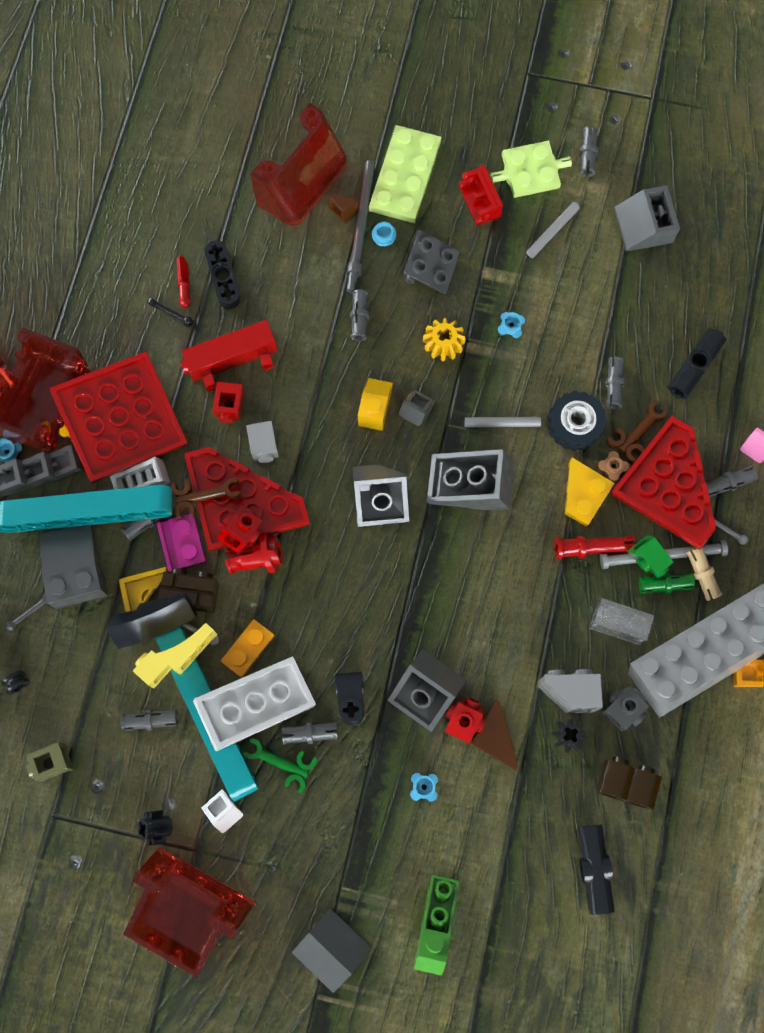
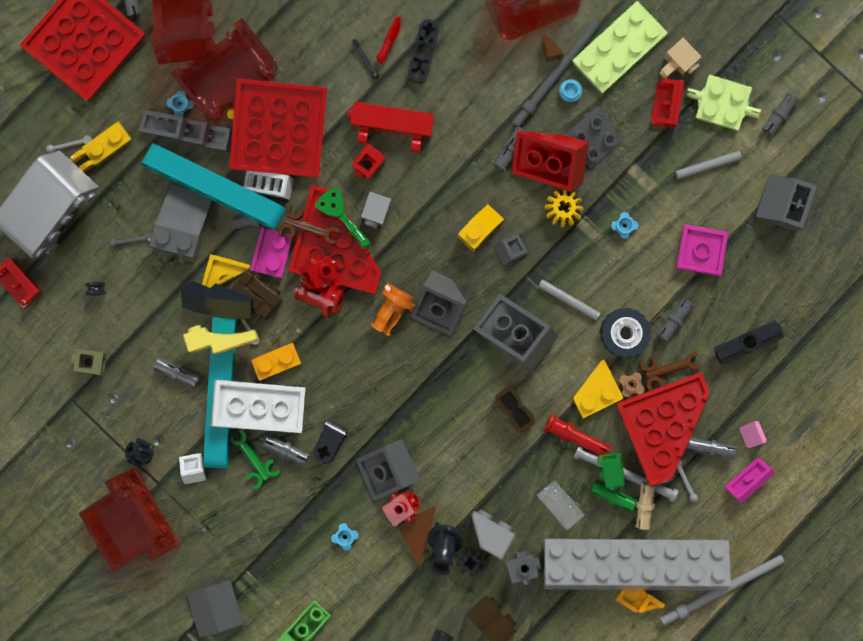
camera: 30 degrees right, 10 degrees up
none -> green piece [315,188,370,249]
none -> orange piece [370,283,415,336]
none -> black piece [427,522,464,575]
none -> dark brown brick [494,386,535,433]
none -> red slope [511,131,589,192]
none -> tan brick [659,38,701,79]
none -> dark pink plate [676,224,728,277]

